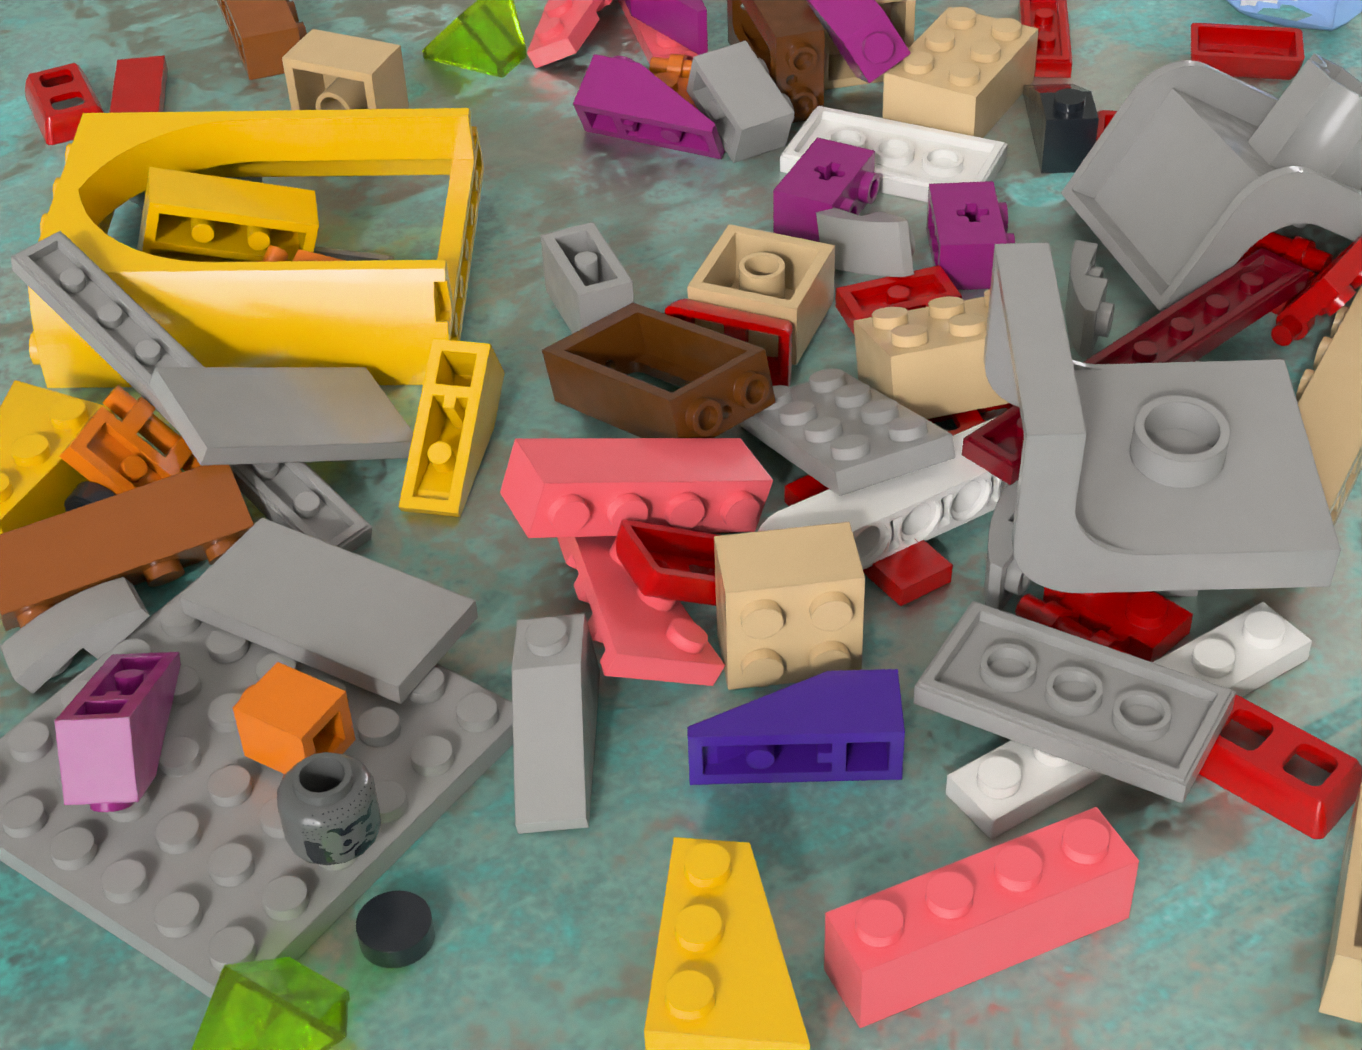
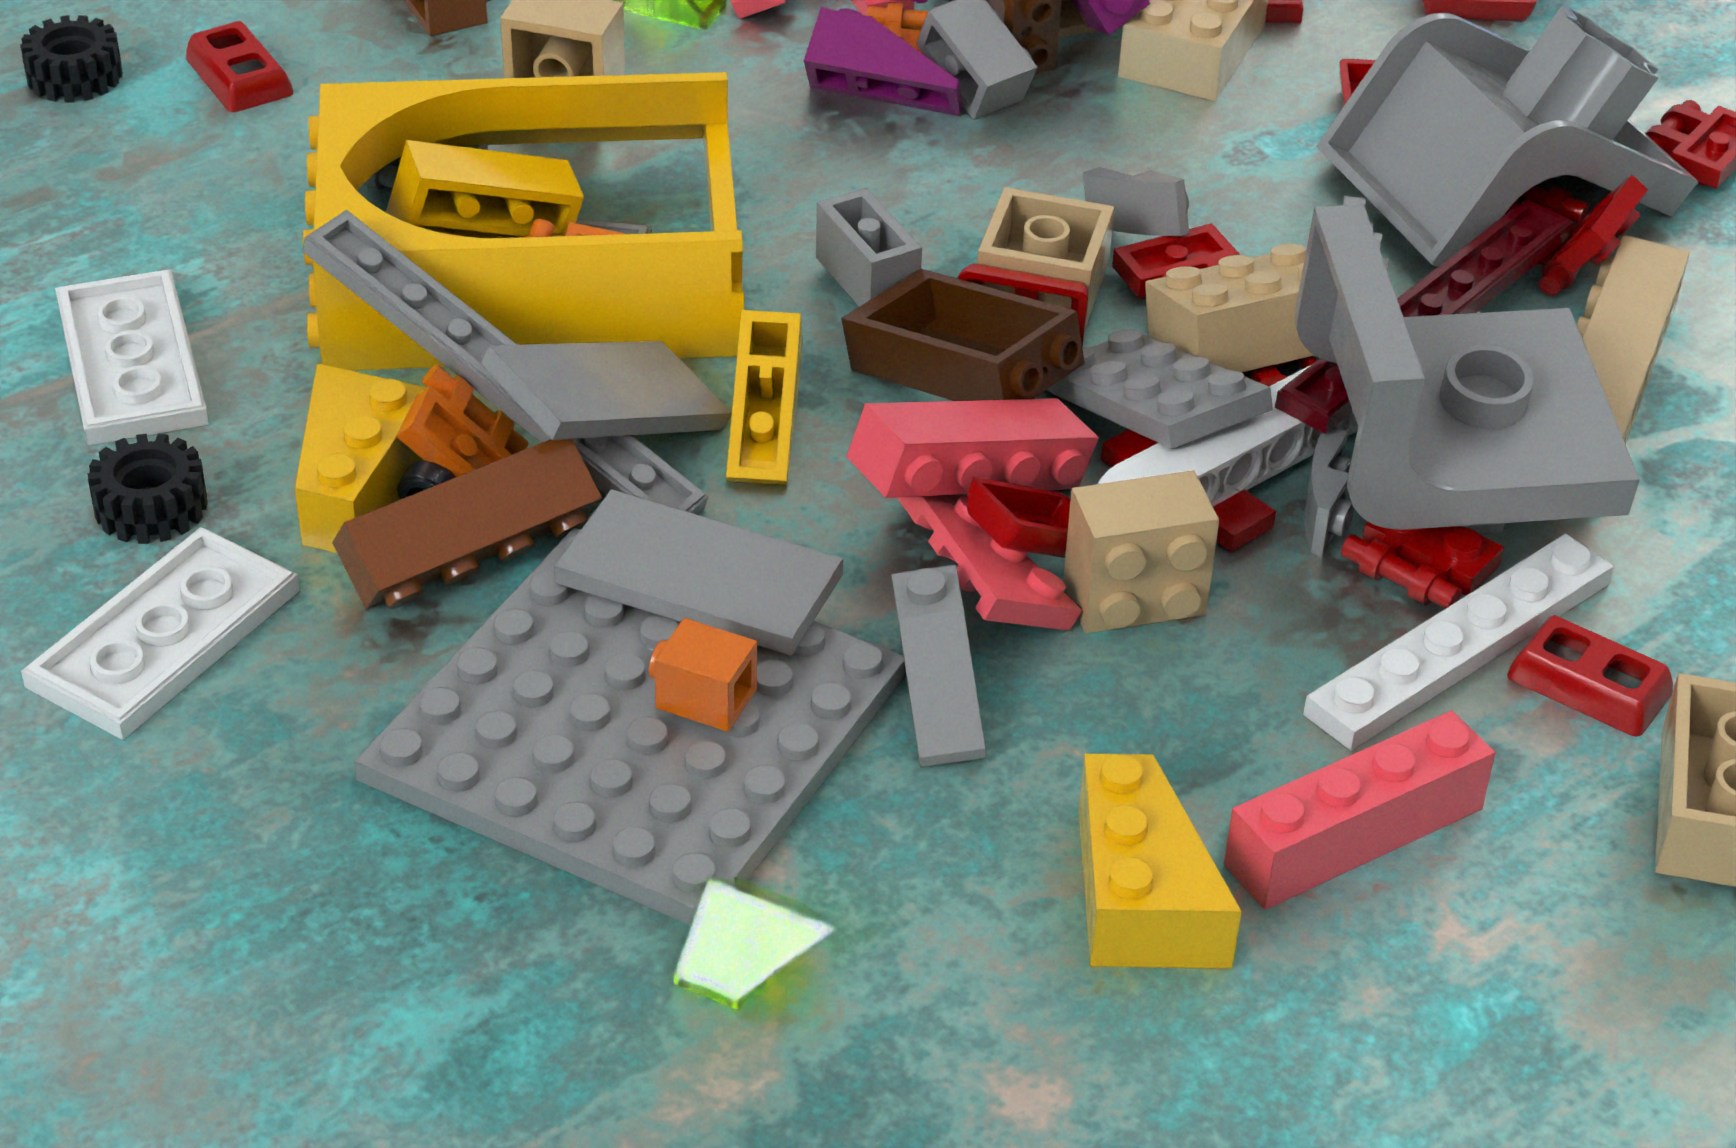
camera: 10 degrees left, 0 degrees up
light grey slope [0,577,150,694] -> none
magenta slope [54,652,181,812] -> none
red tile [110,55,168,113] -> none
dark grey head [277,752,381,866] -> none
black tile [356,891,435,968] -> none
dark purple slope [687,669,905,785] -> none
magenta brick [773,137,880,242] -> none
white tile [780,106,1008,202] -> none
light grey tile [914,601,1236,803] -> none
magenta brick [926,181,1015,290] -> none
black slope [1023,84,1099,173] -> none

